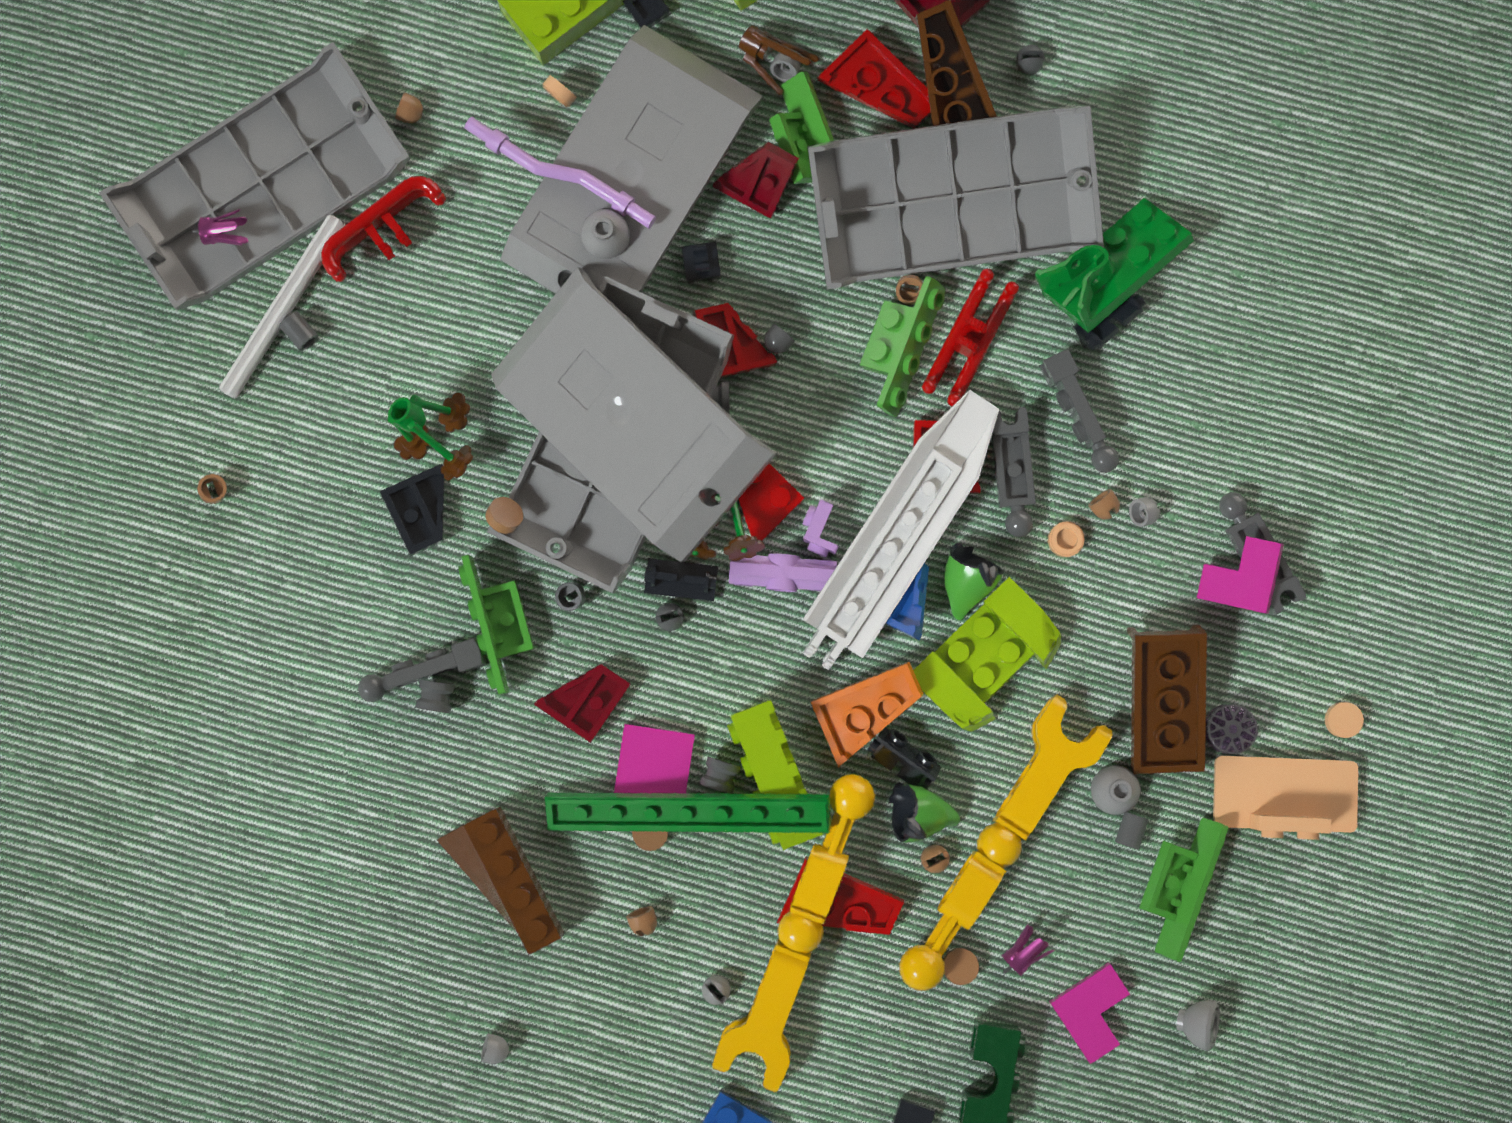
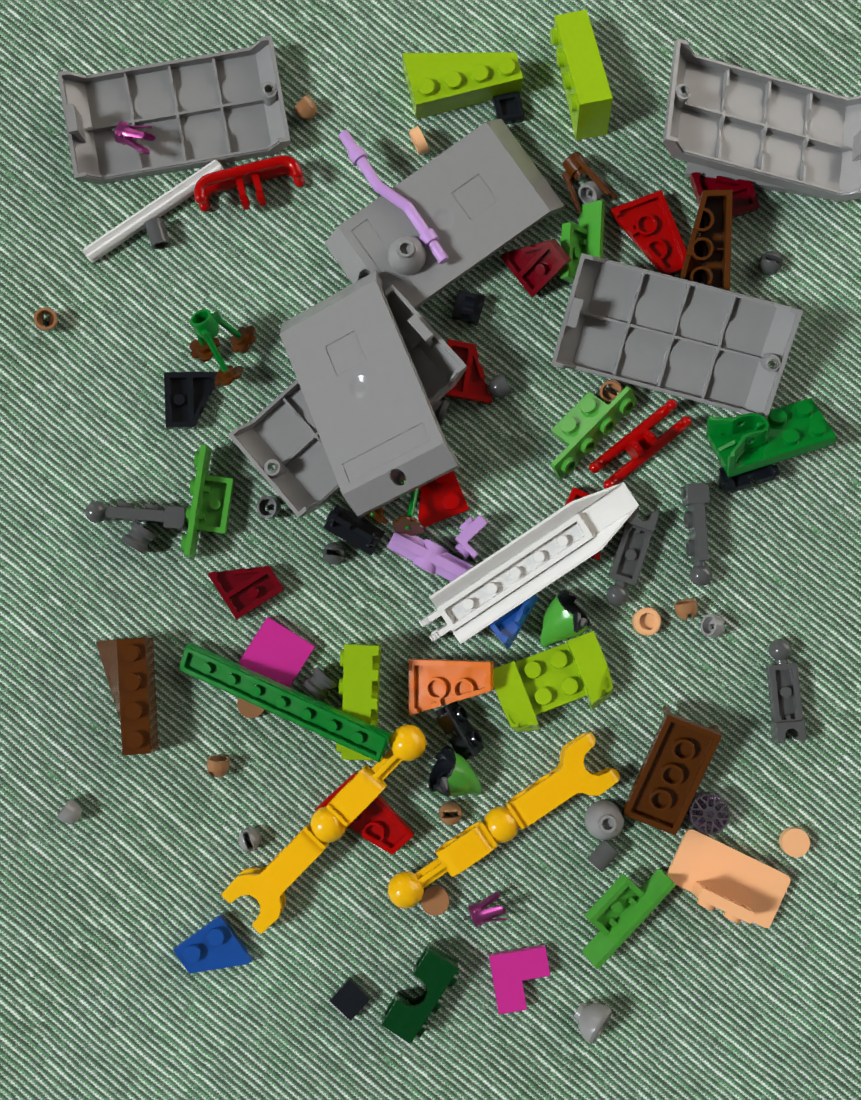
camera: 20 degrees right, 0 degrees up
medium nougat tile [485,497,523,534] -> none
dark pink tile [1197,536,1284,614] -> none

